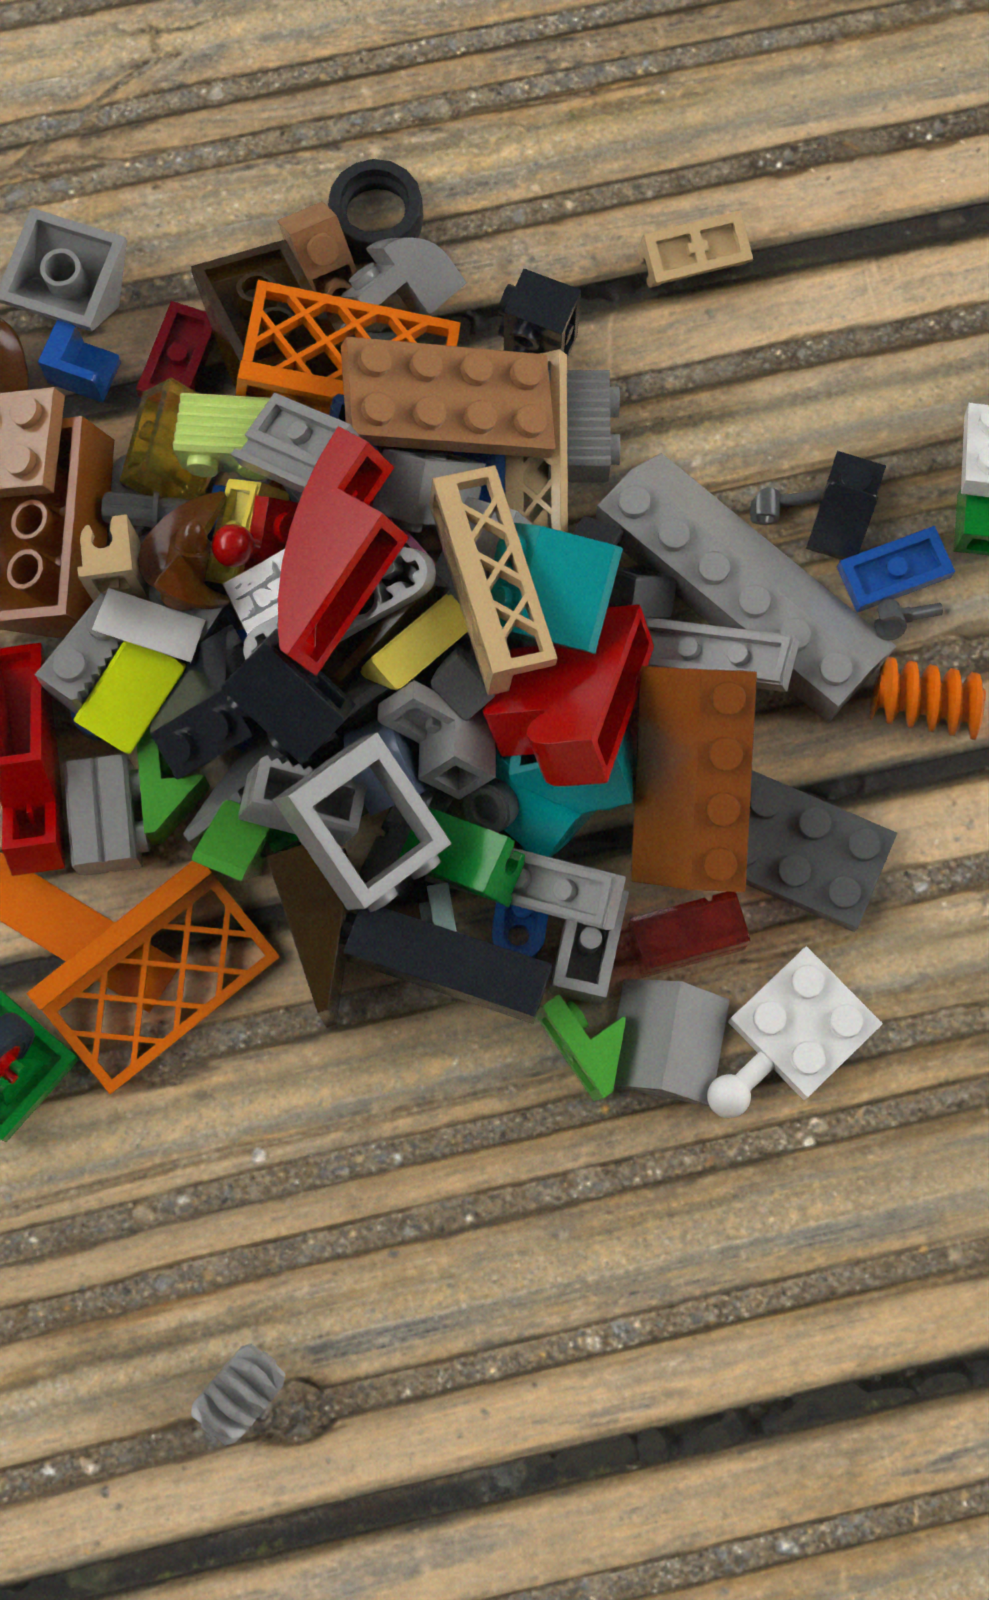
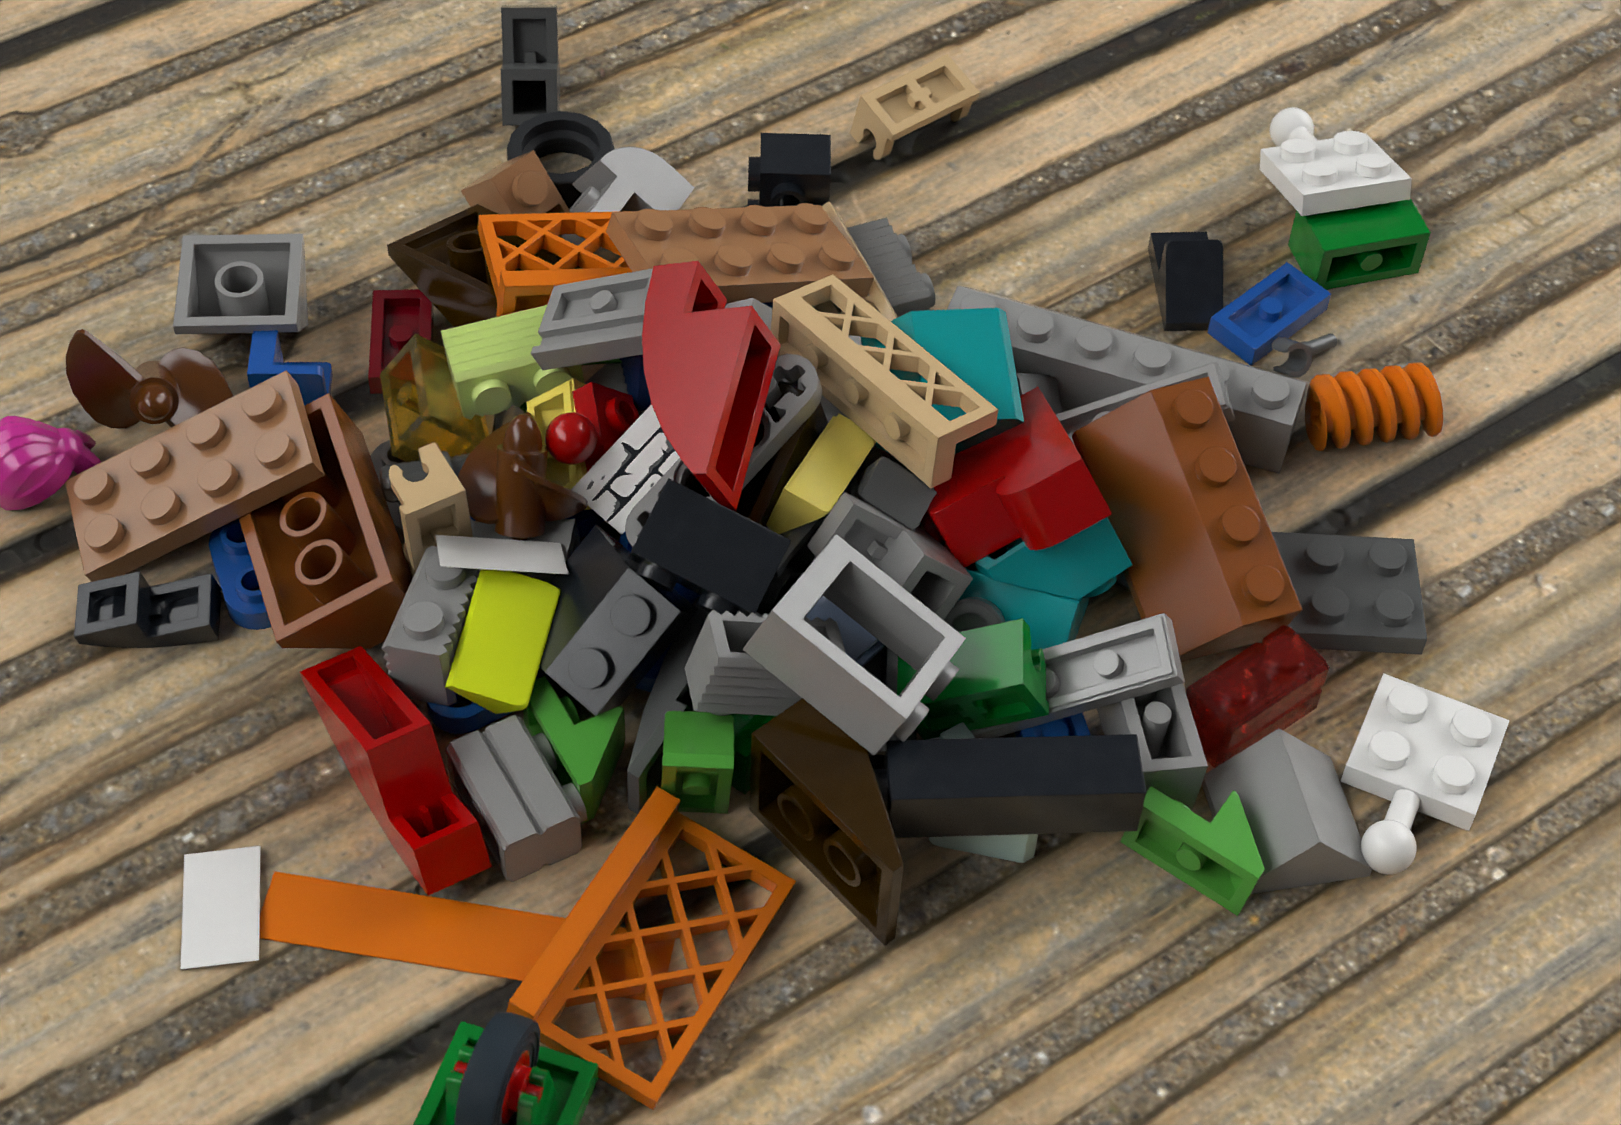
camera: 25 degrees left, 25 degrees down
dark grey hand [750,487,821,525] -> none
none -> dark grey brick [501,5,560,125]

